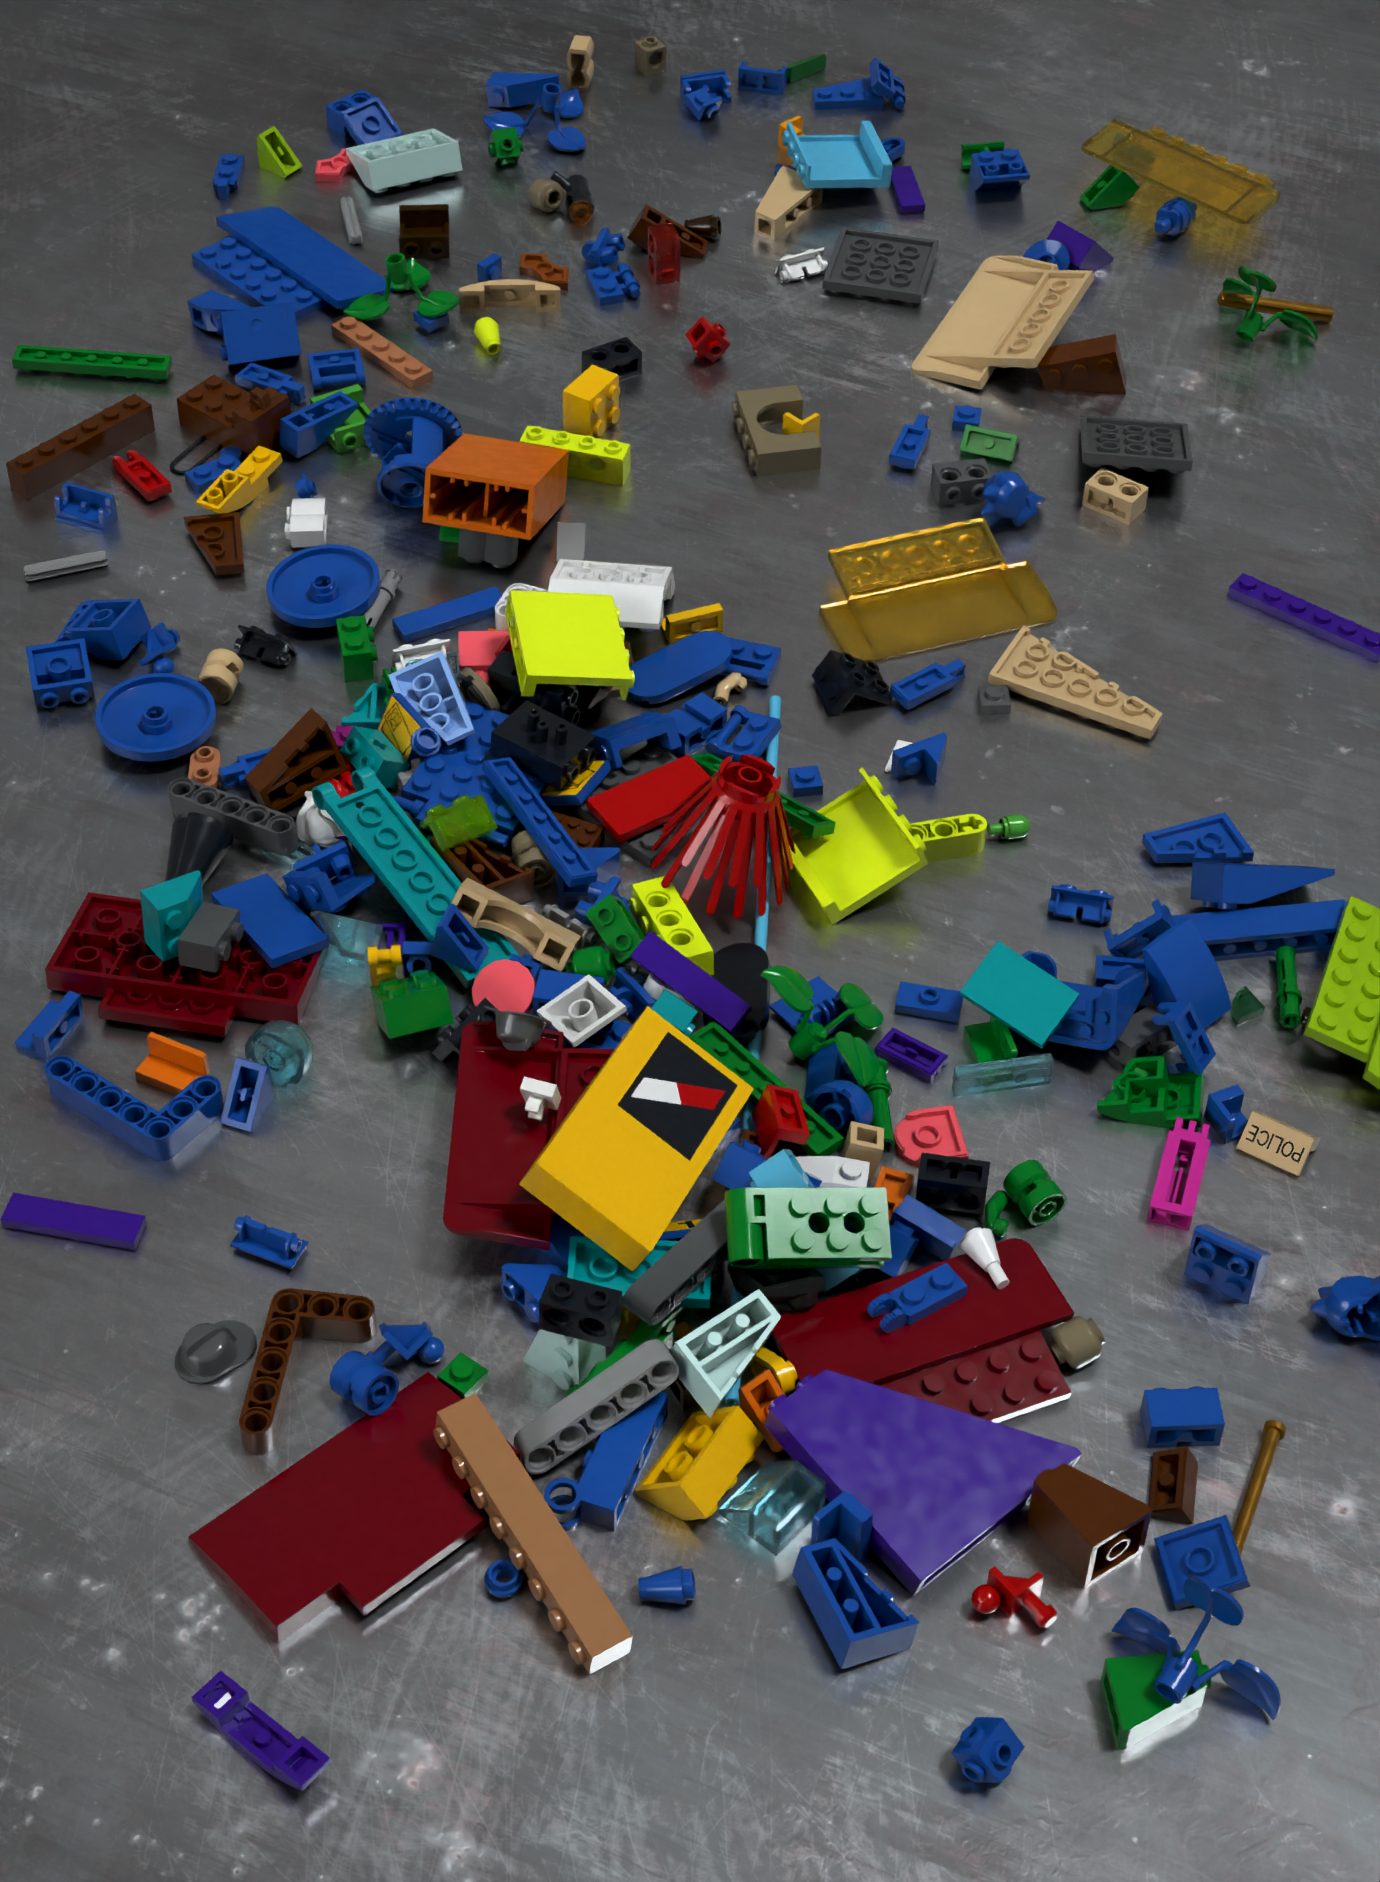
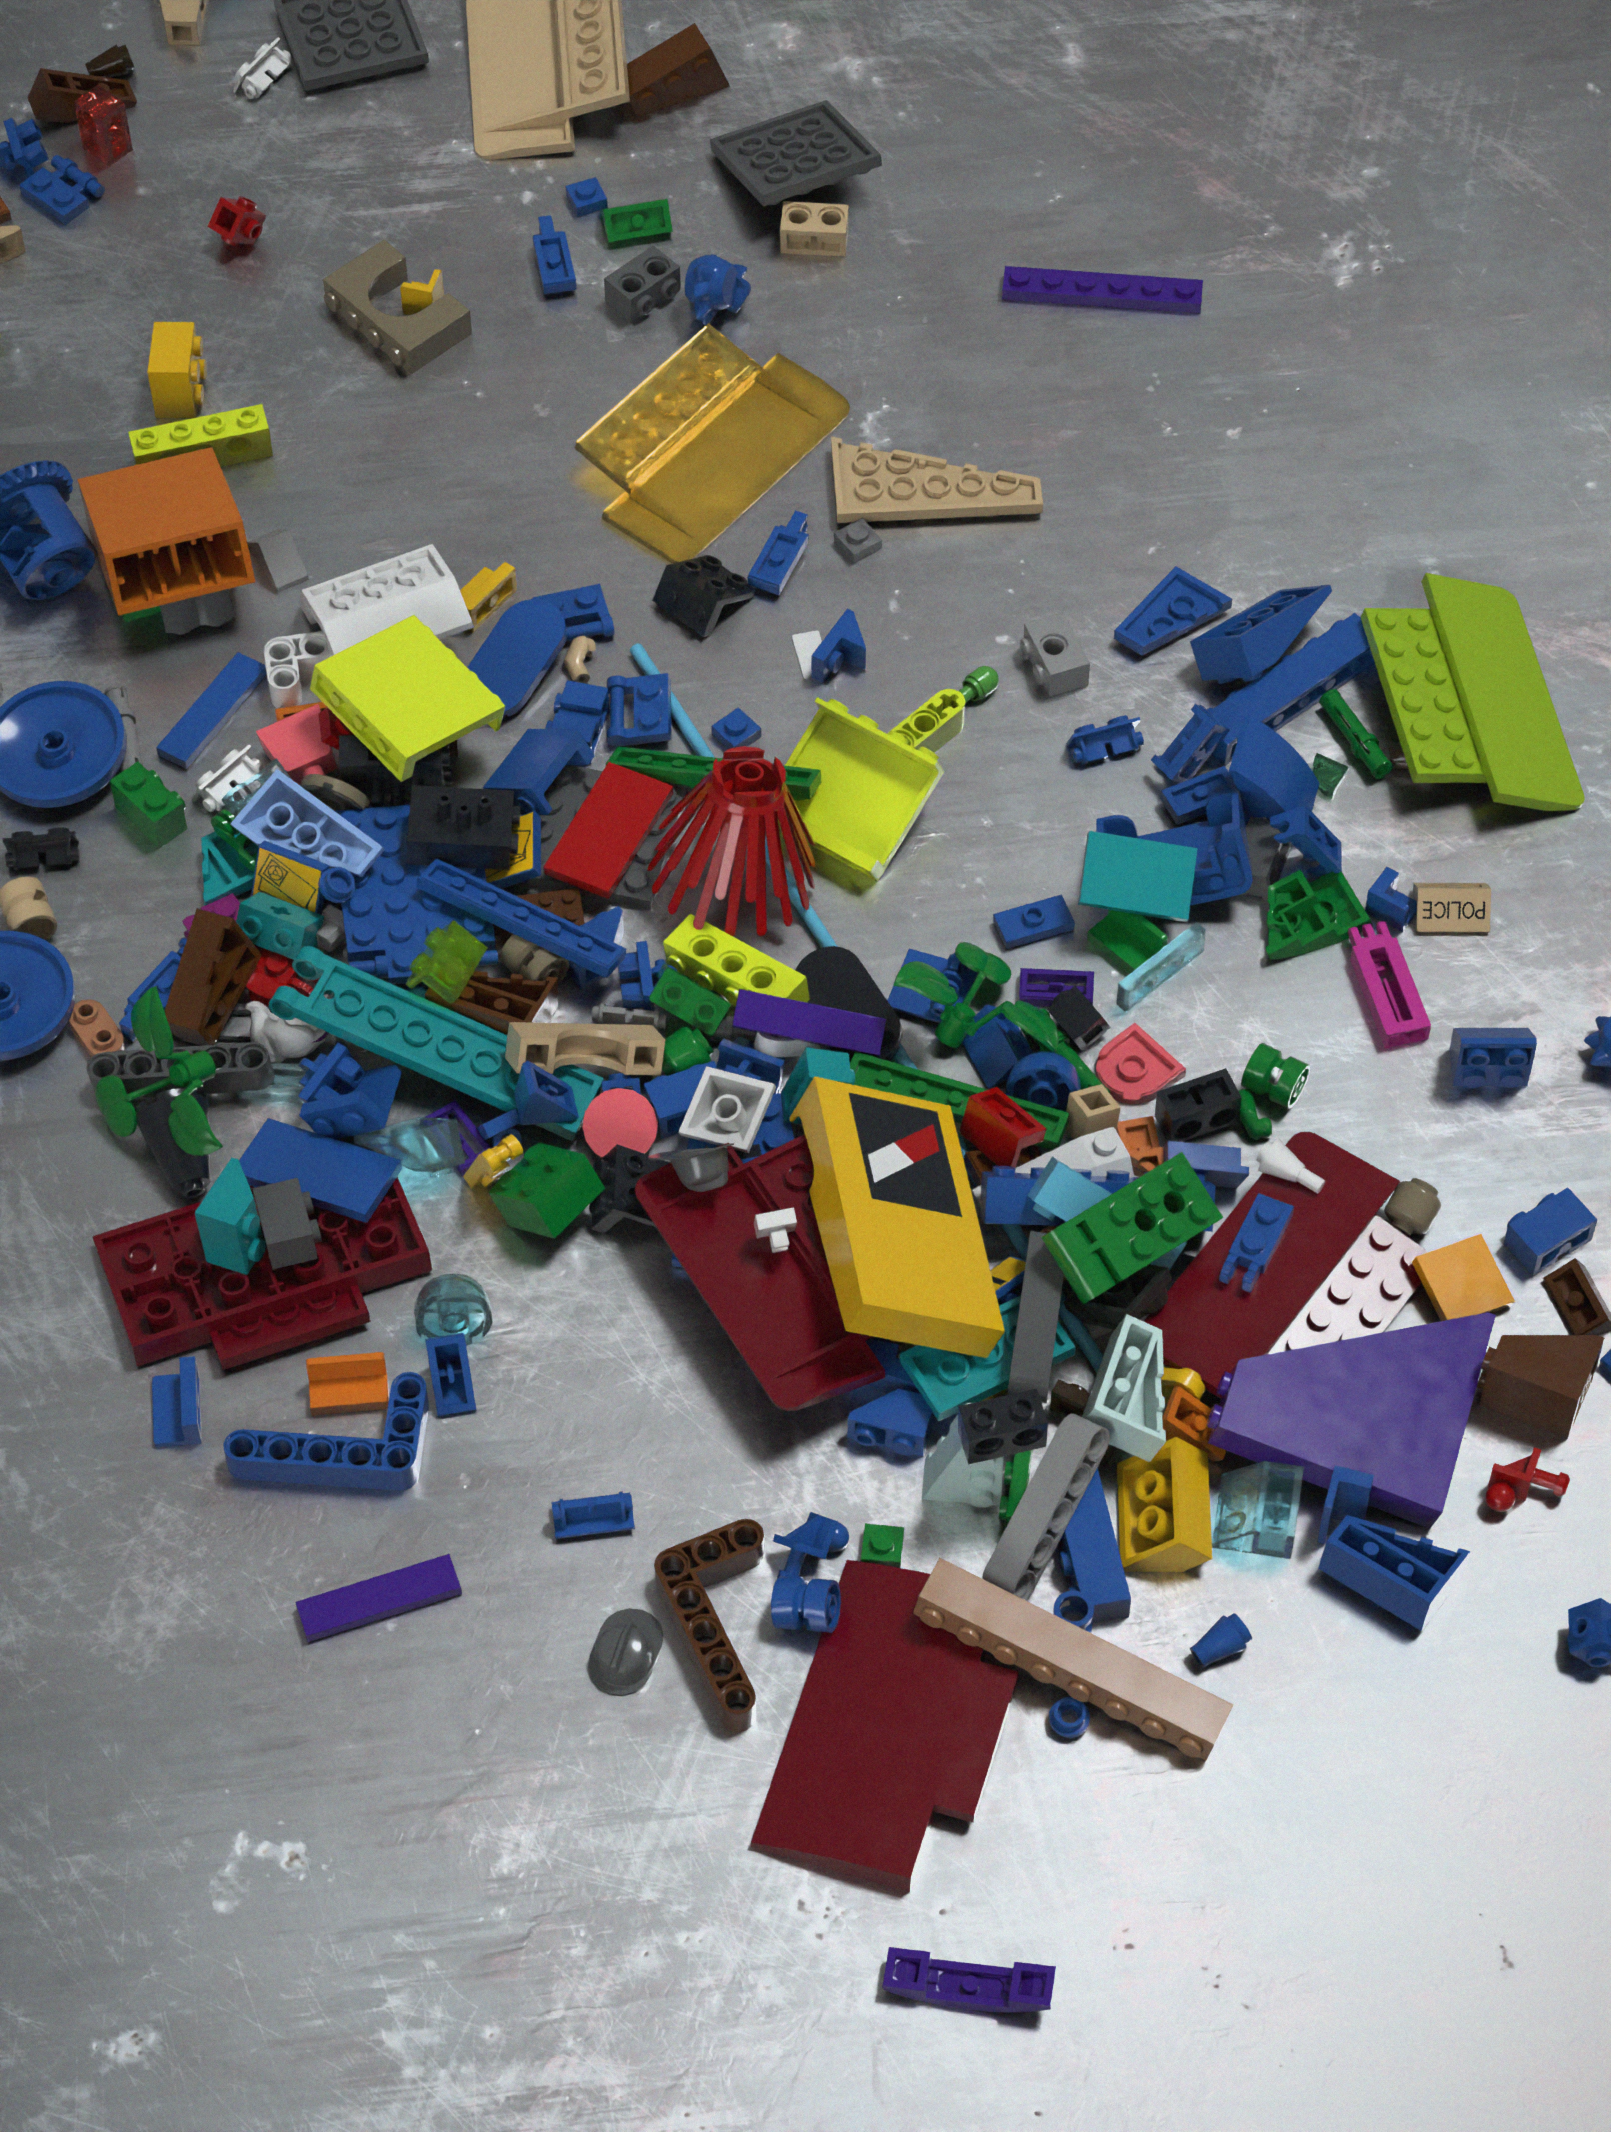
camera: 30 degrees left, 10 degrees up
black brick [582,337,642,381] -> none
none -> green plant [95,986,223,1156]
none -> light grey brick [1020,612,1090,697]
none -> black brick [1047,985,1111,1051]
none -> light orange tile [1412,1234,1515,1321]

